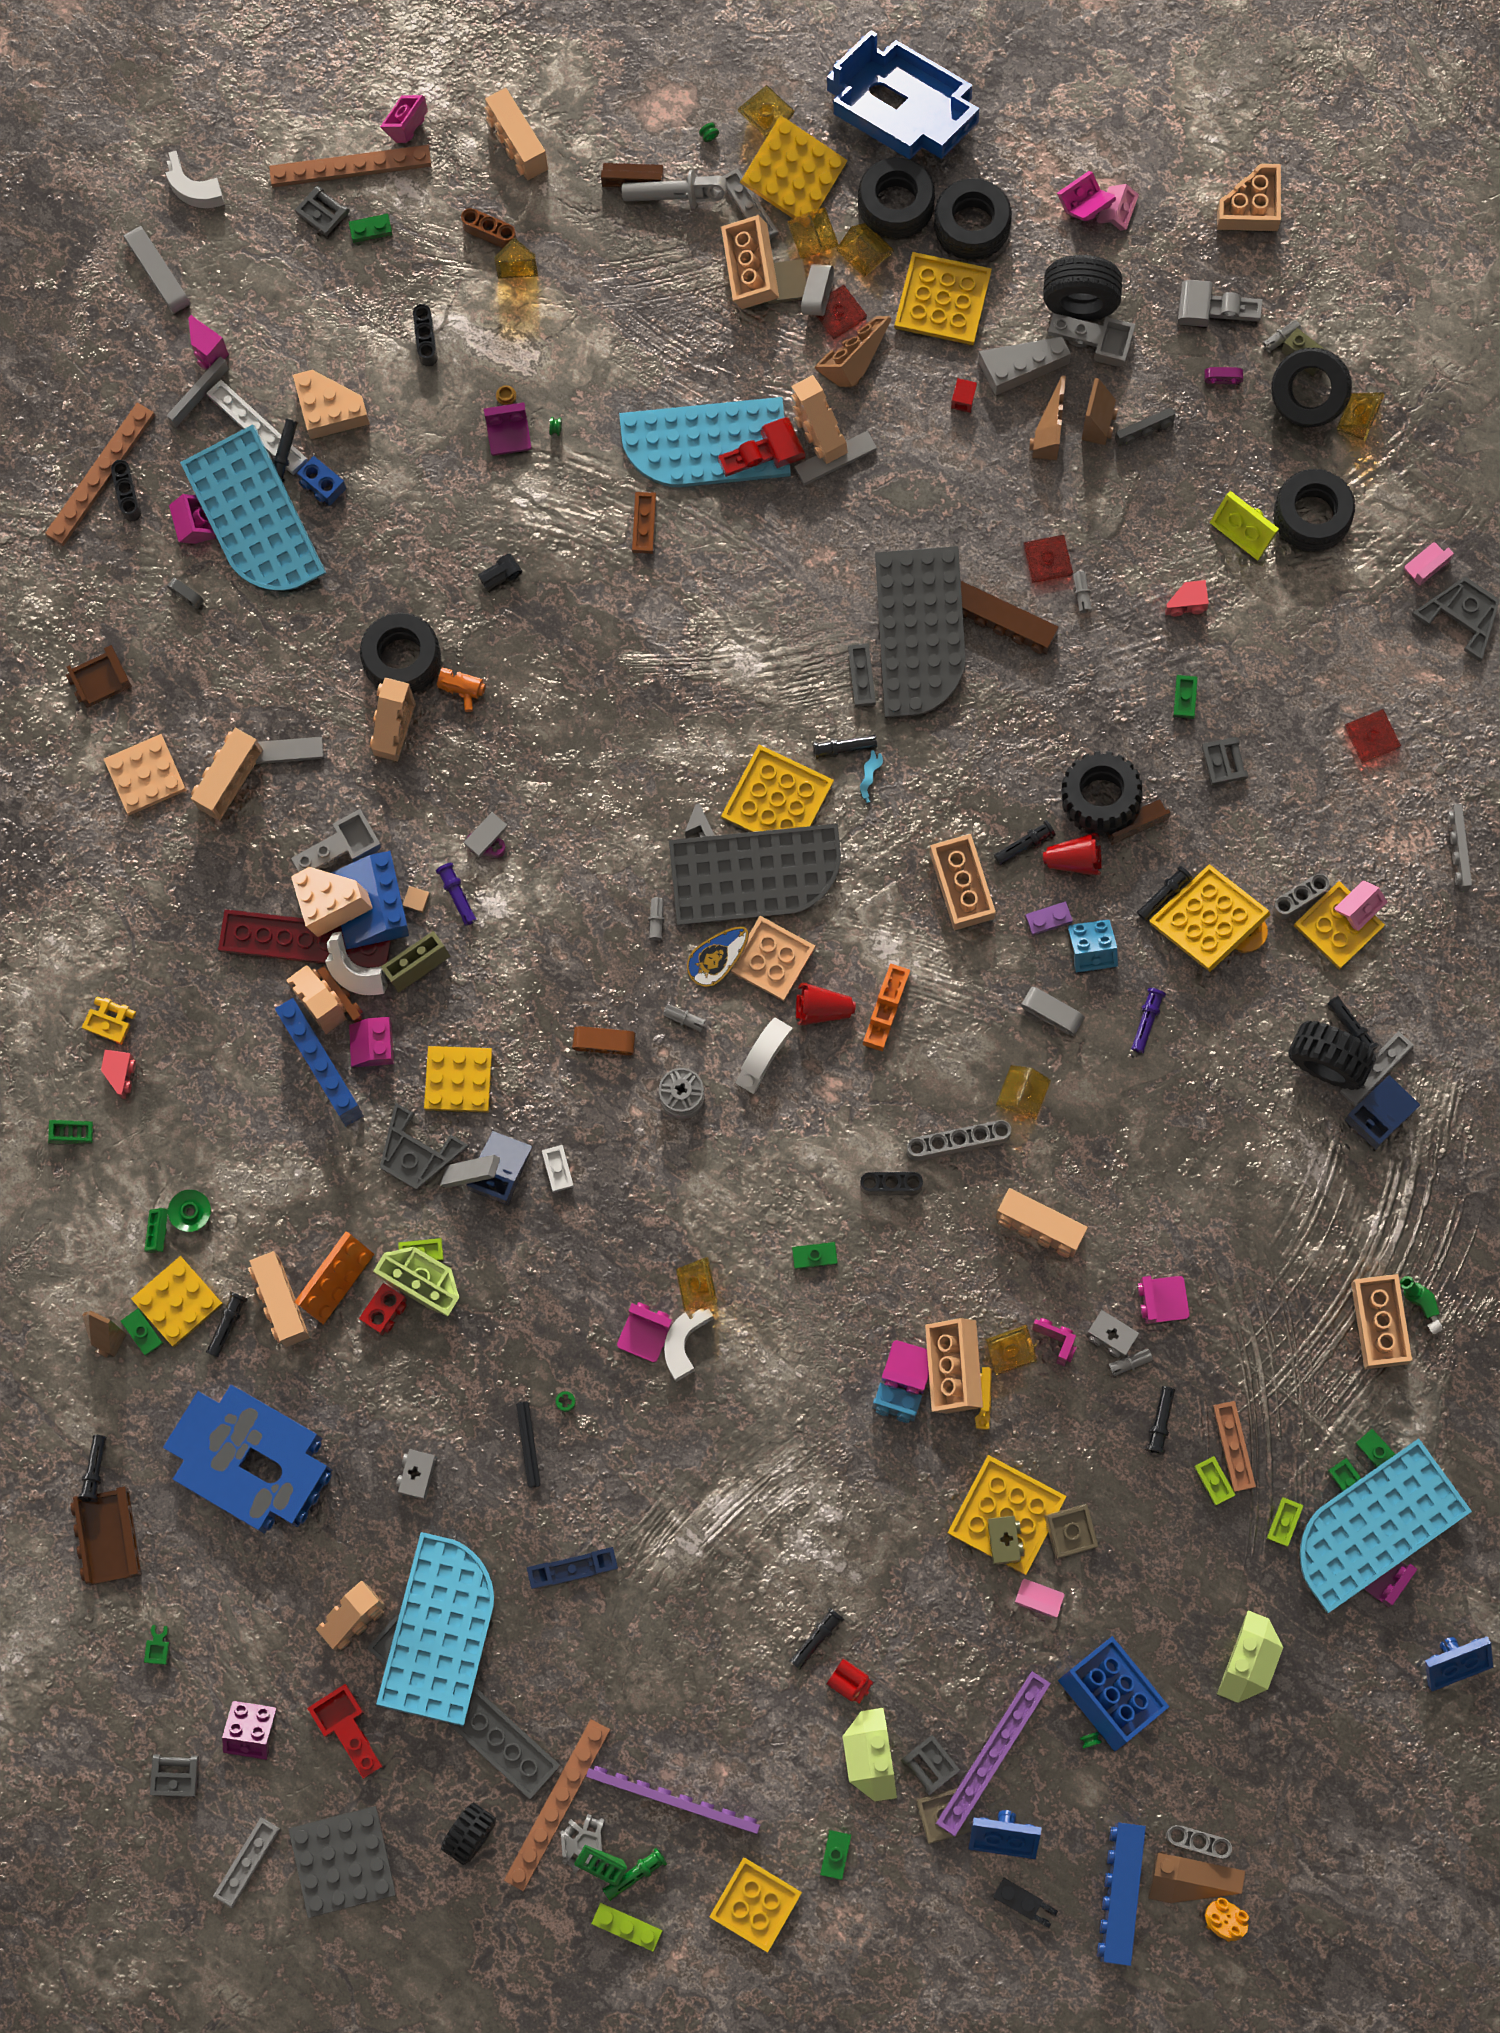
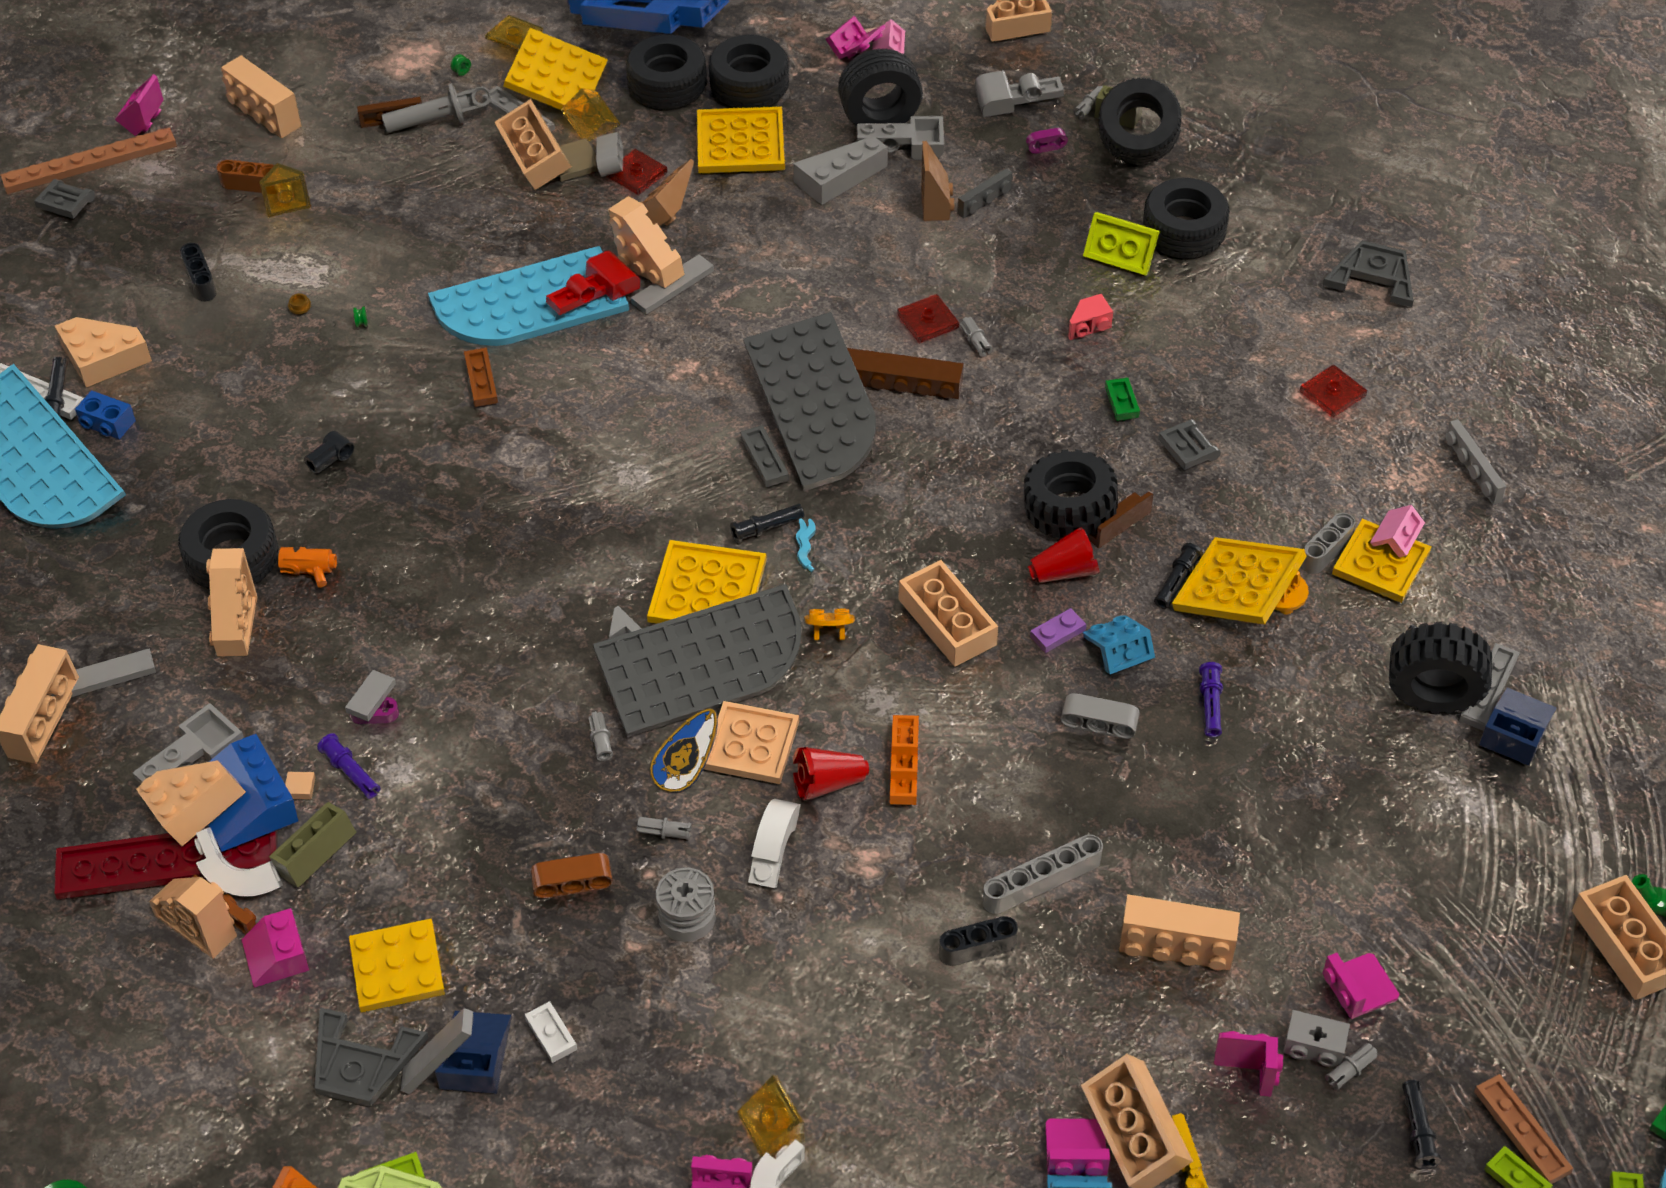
camera: 20 degrees left, 25 degrees down
blue arch [275,998,364,1127] -> none
green plate [349,214,393,243] -> none
magenta bracket [484,402,532,456] -> none
green plate [792,1242,838,1269] -> none
clear yellow slope [836,223,894,277] -> none
red panel [951,378,977,413] -> none
clear yellow slope [984,1325,1037,1375] -> none
black pin [993,820,1056,866] -> none
clear yellow slope [996,1065,1051,1120] -> none
medium nougat wedge [1029,376,1066,460] -> none
clear yellow slope [1336,392,1385,441] -> none
bright pink panel [1404,542,1454,586] -> none
none -> light orange plate [804,608,855,640]

